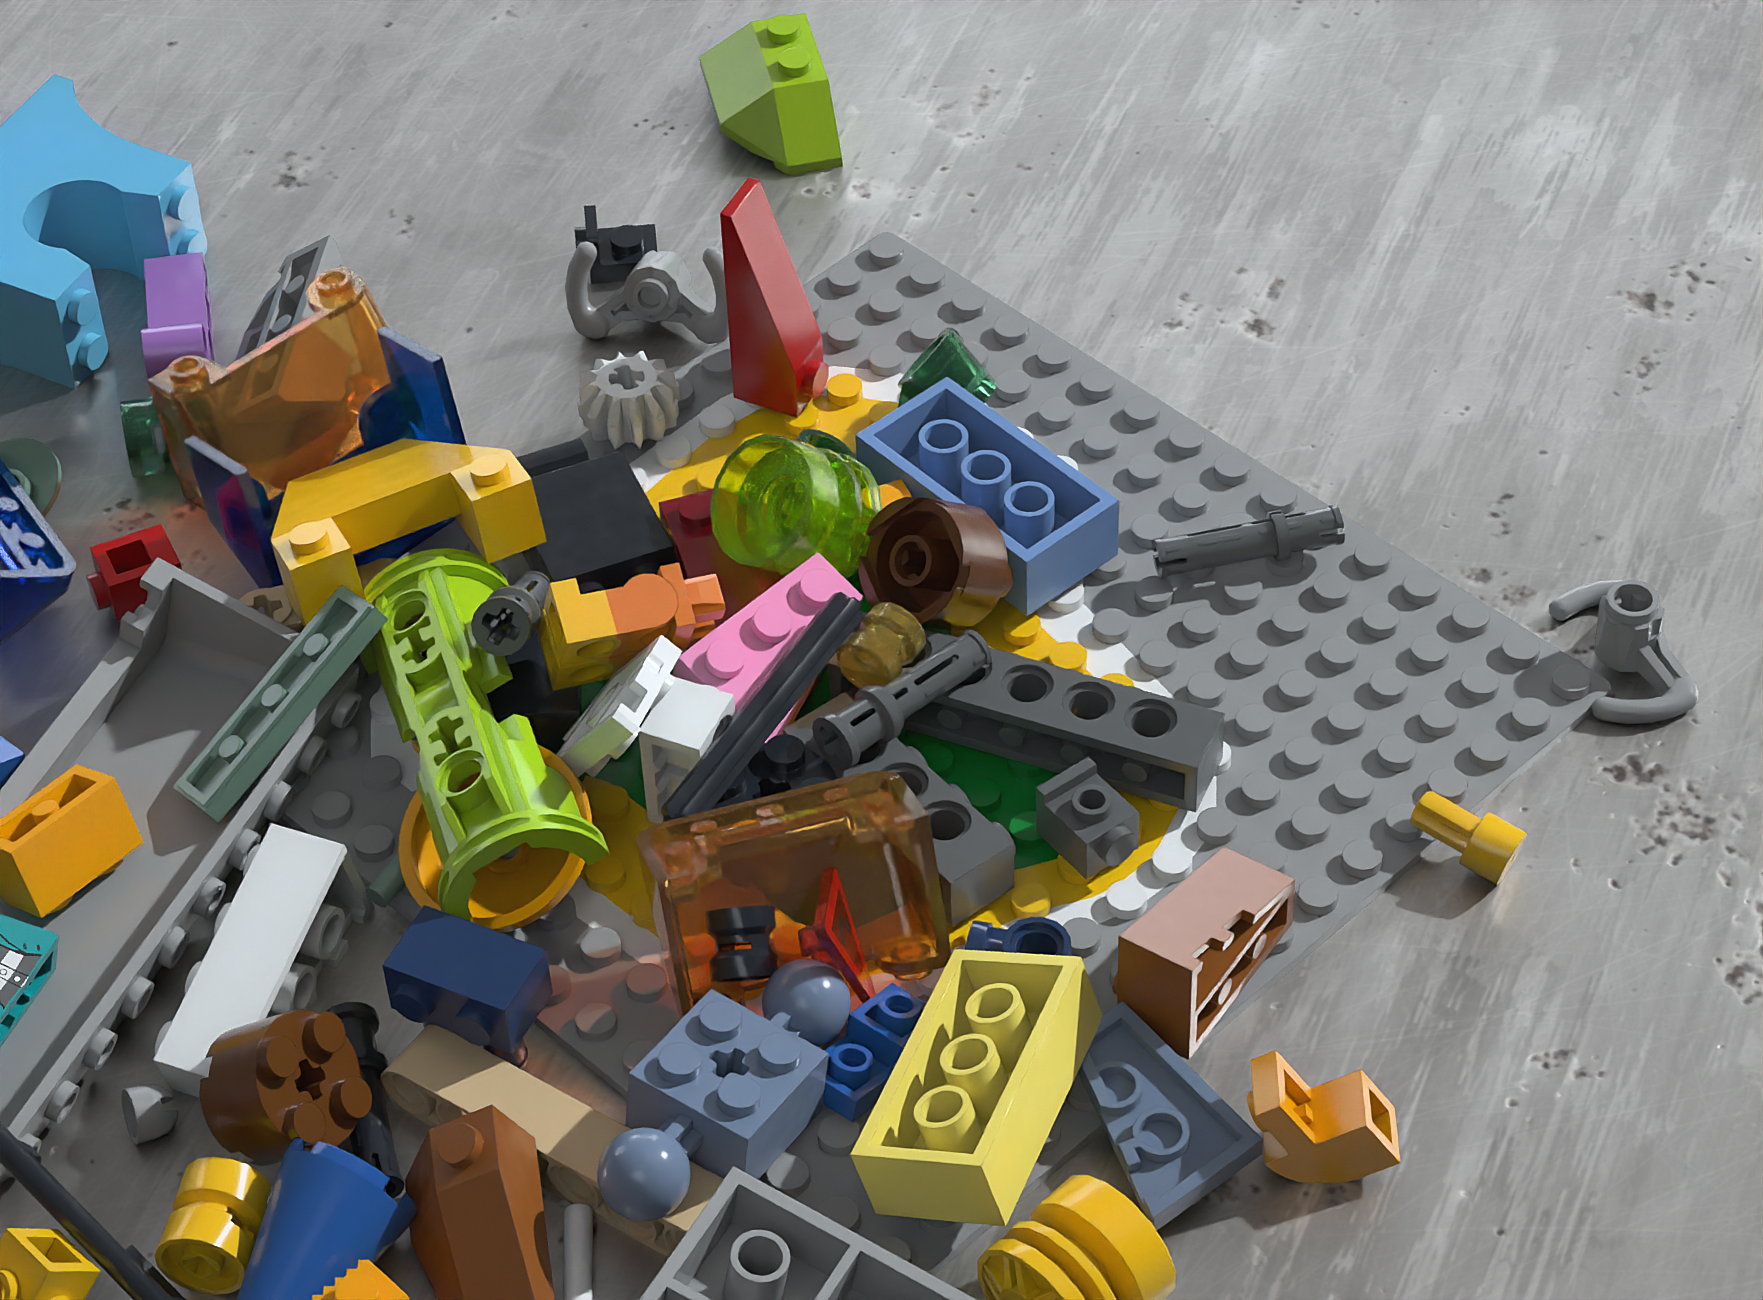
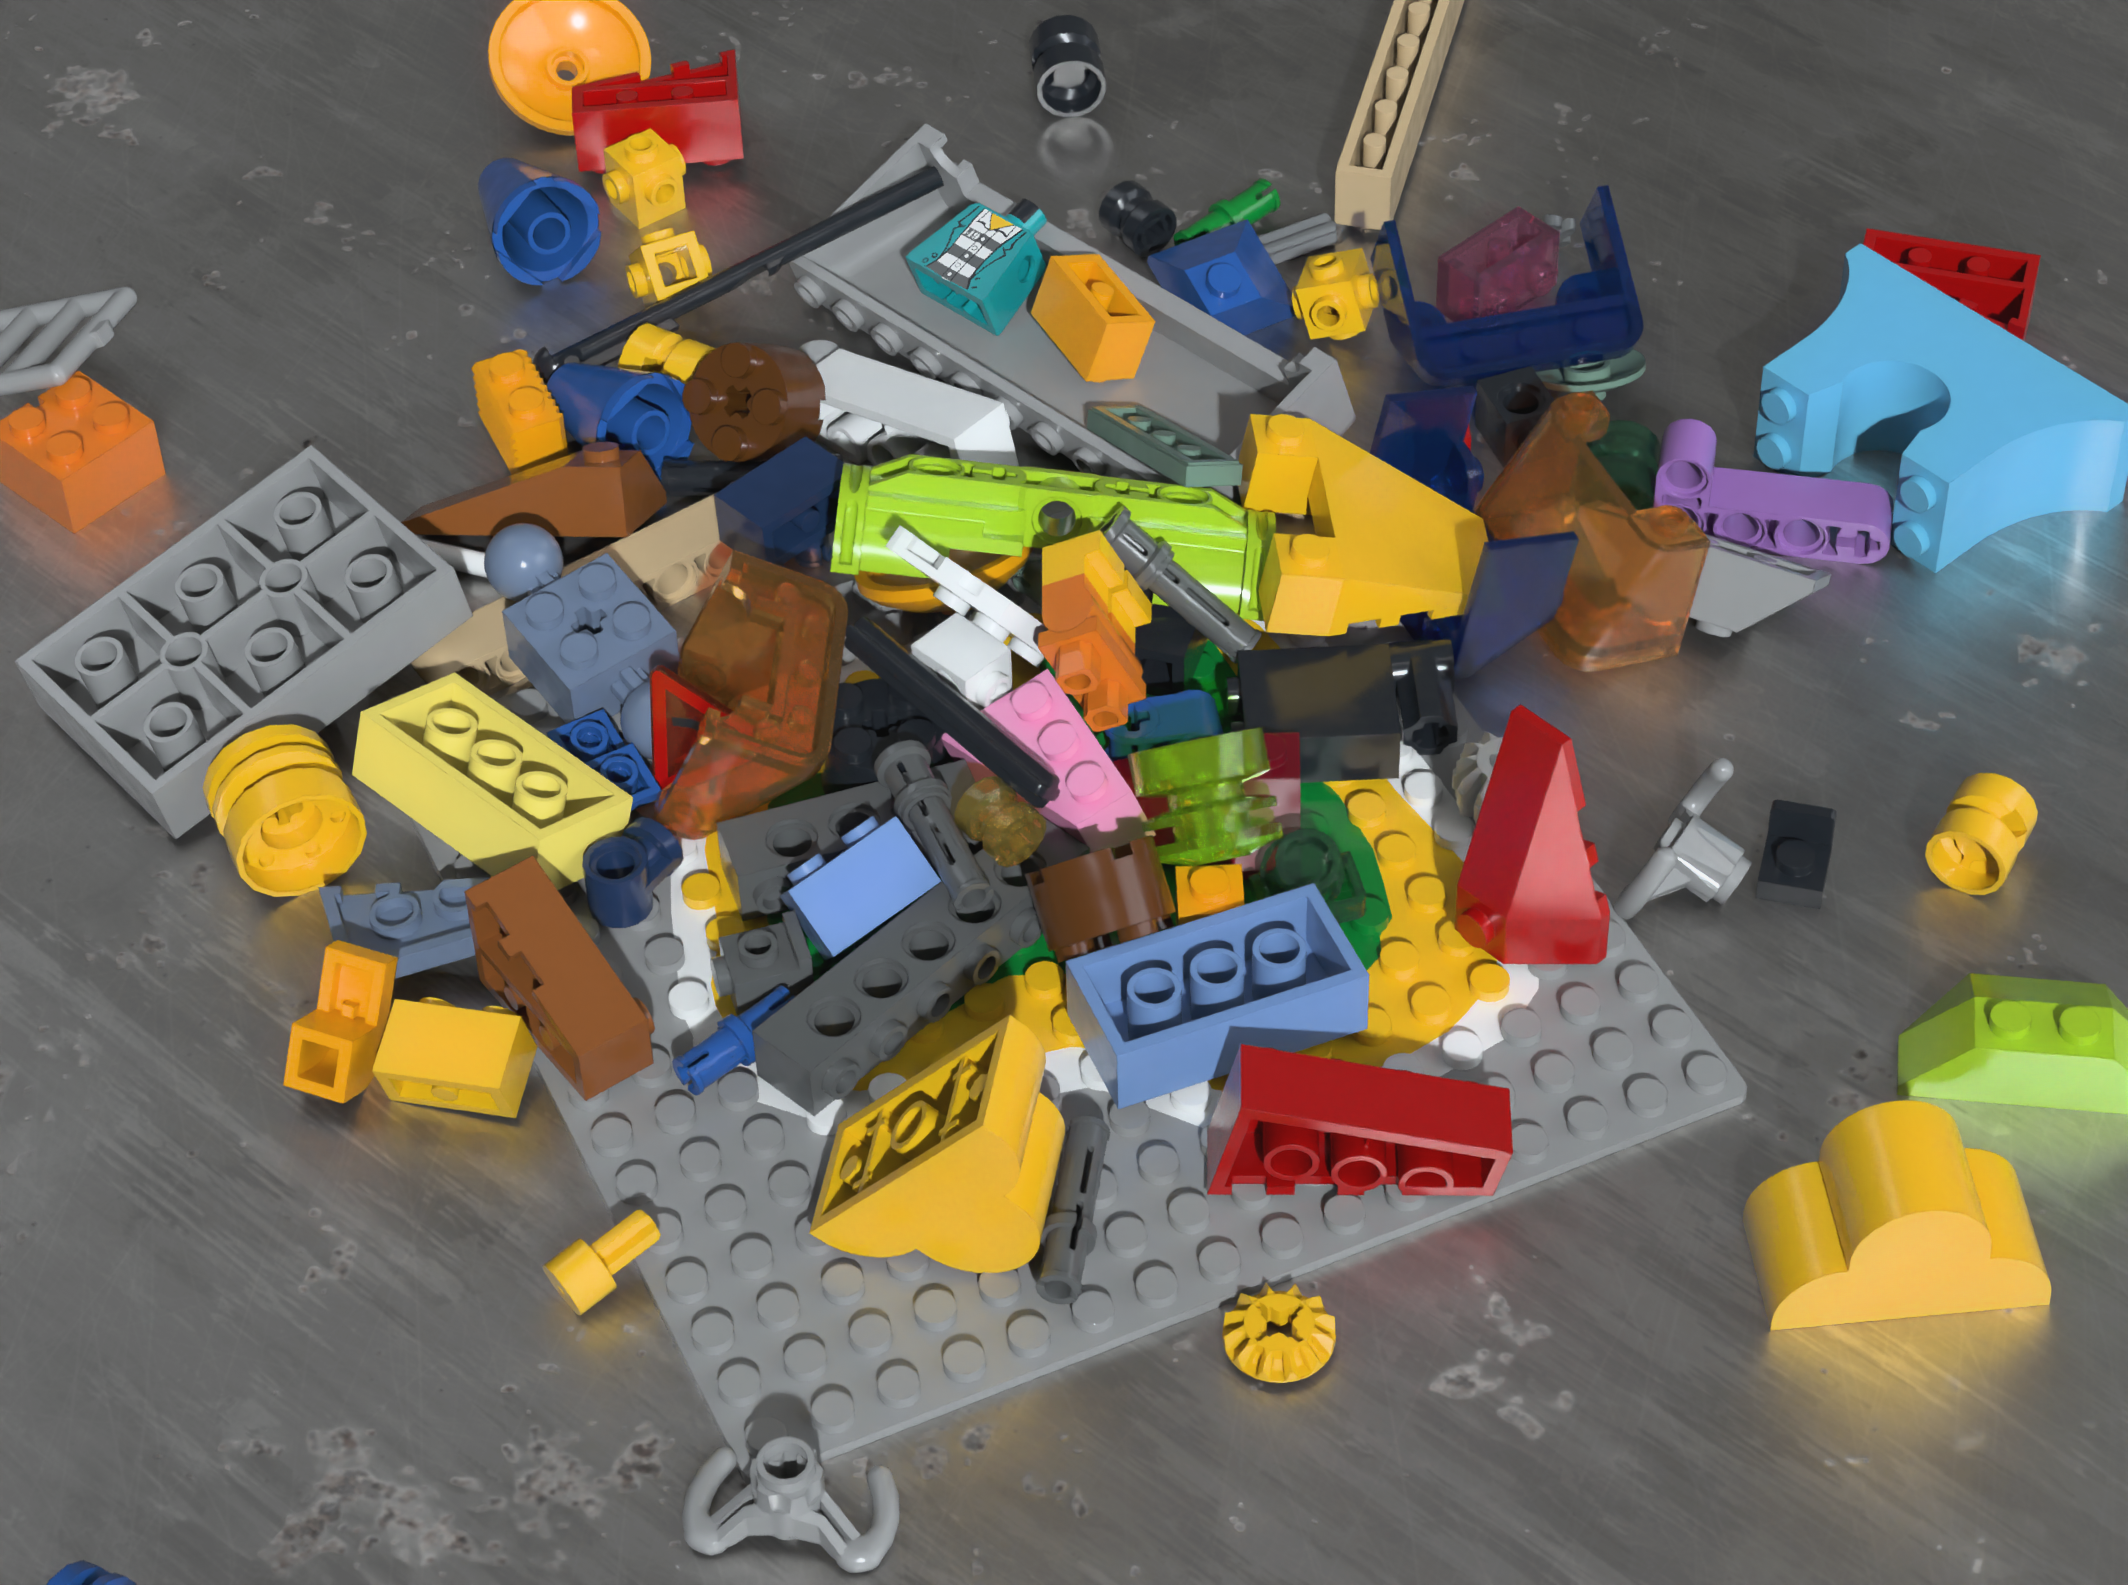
camera: 110 degrees right, 0 degrees up
black wheel [705,905,780,982] -> none
clear green piece [898,327,998,407] -> none
none -> yellow brick [372,997,538,1118]
none -> blue pin [672,985,795,1096]
none -> medium blue brick [780,816,941,961]
none -> yellow brick [809,1015,1065,1273]
none -> red wedge [1207,1044,1513,1196]
none -> yellow gear [1222,1283,1336,1383]
none -> black brick [1475,366,1561,468]
none -> yellow brick [1742,1100,2051,1331]
none -> yellow wheel [1925,773,2038,895]

